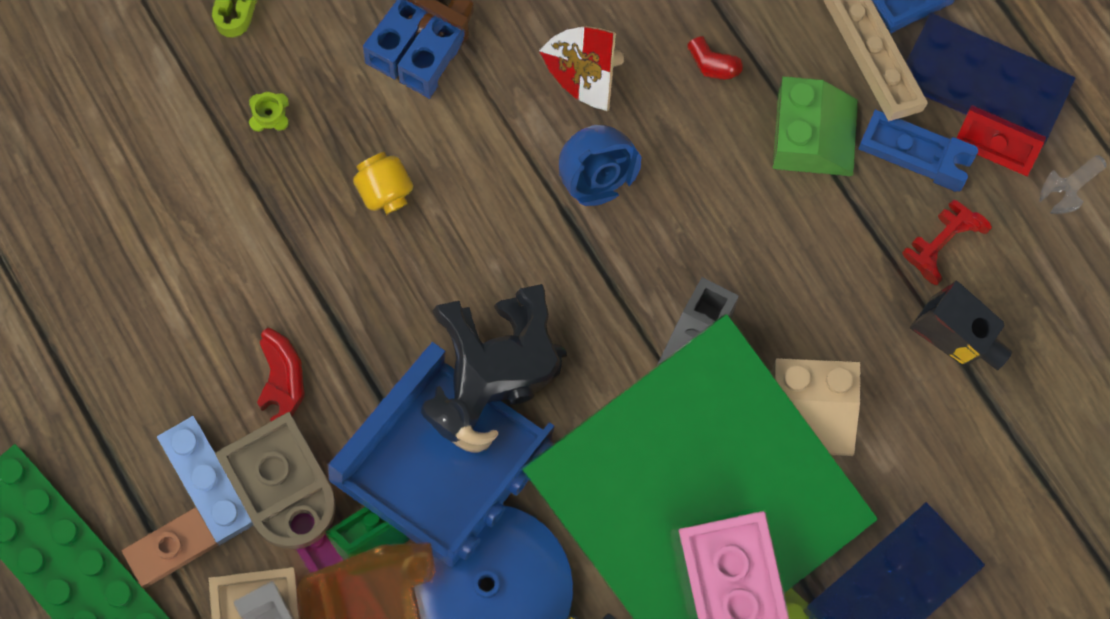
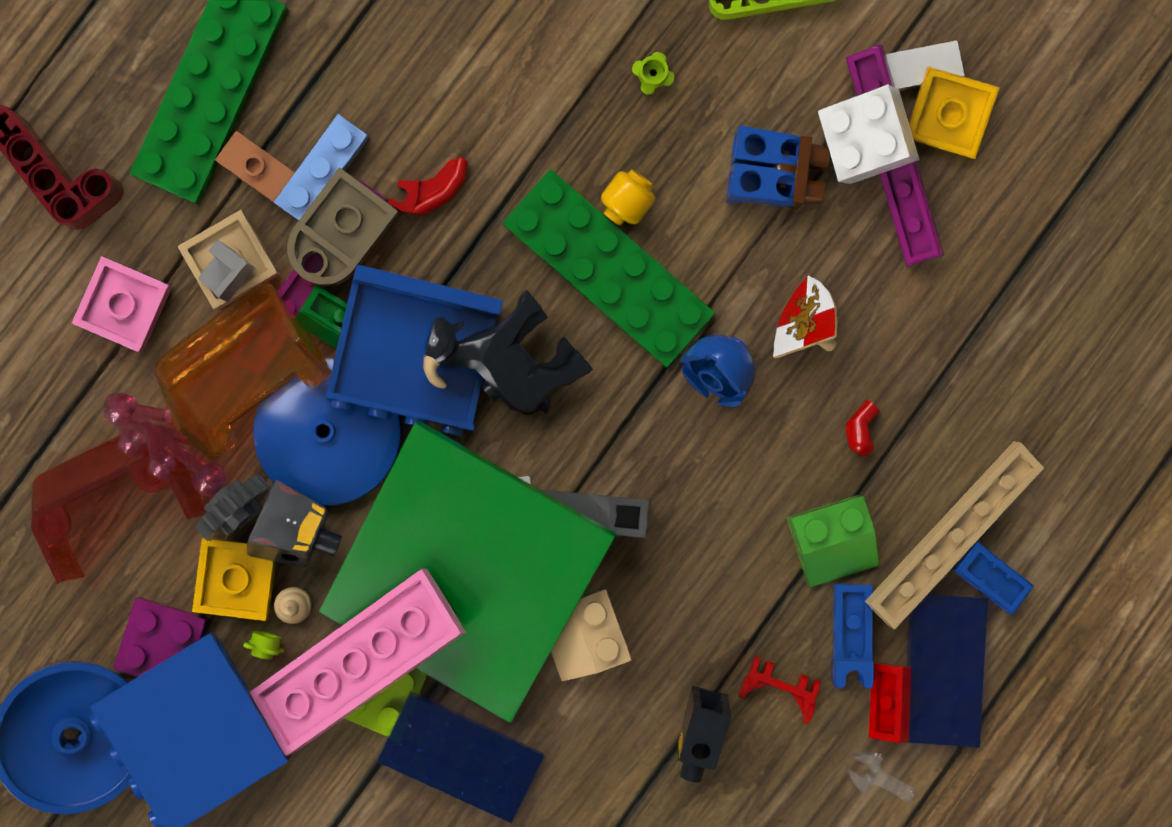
camera: 75 degrees right, 15 degrees up
none -> green plate [502,168,715,368]

